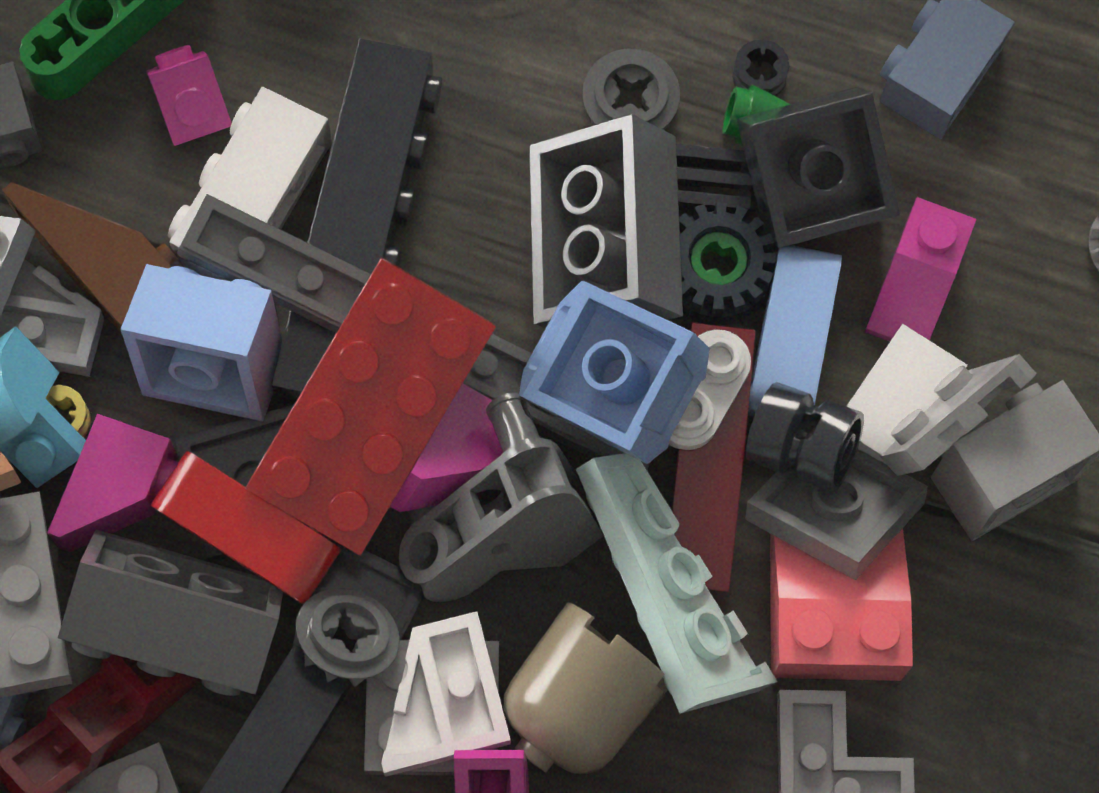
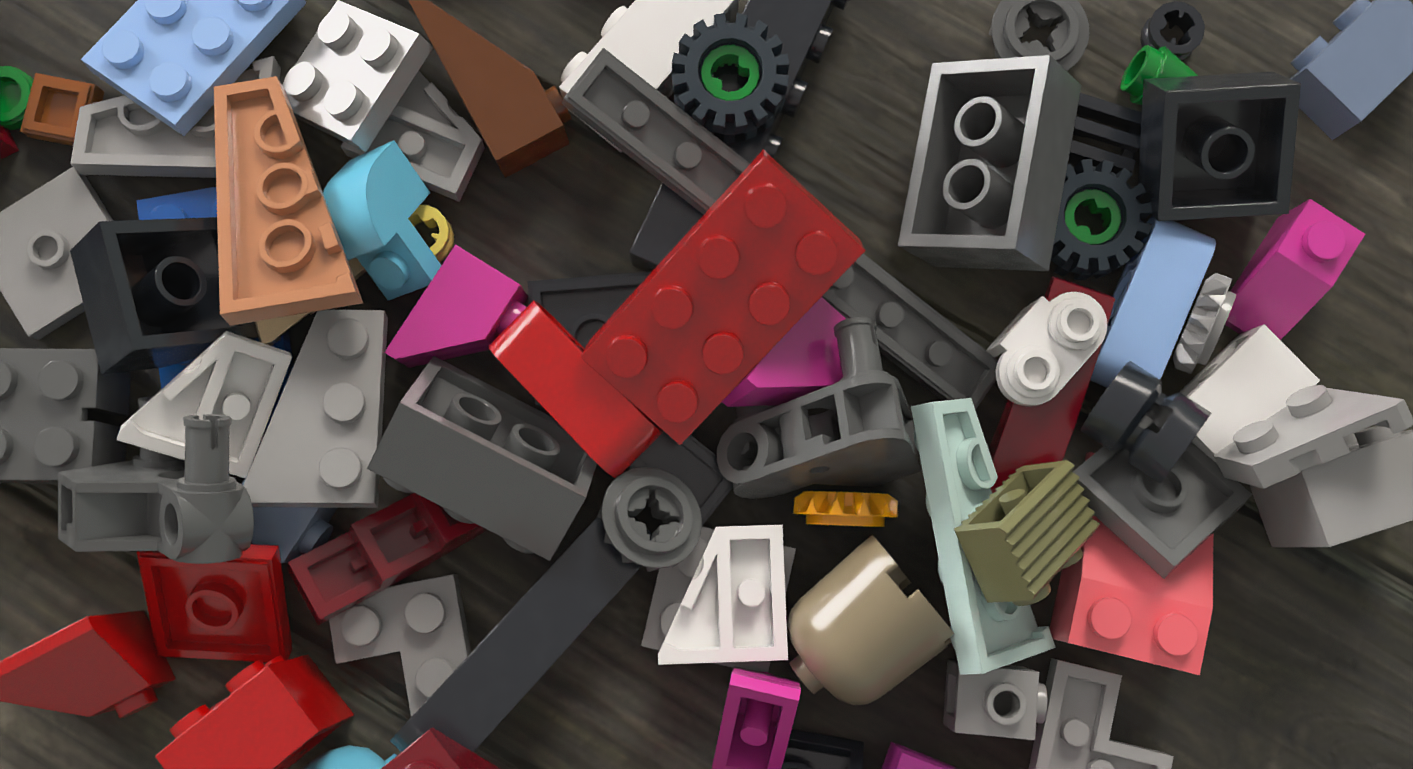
camera: 15 degrees right, 10 degrees up
light blue brick [121,264,283,421] -> none
medium blue slope [519,281,710,464] -> none
none -> black bush [671,13,790,142]
none -> light orange gear [793,491,898,527]
none -> light grey brick [943,659,1047,740]
none -> olive brick [954,460,1100,606]
none -> light grey gear [1173,273,1236,374]

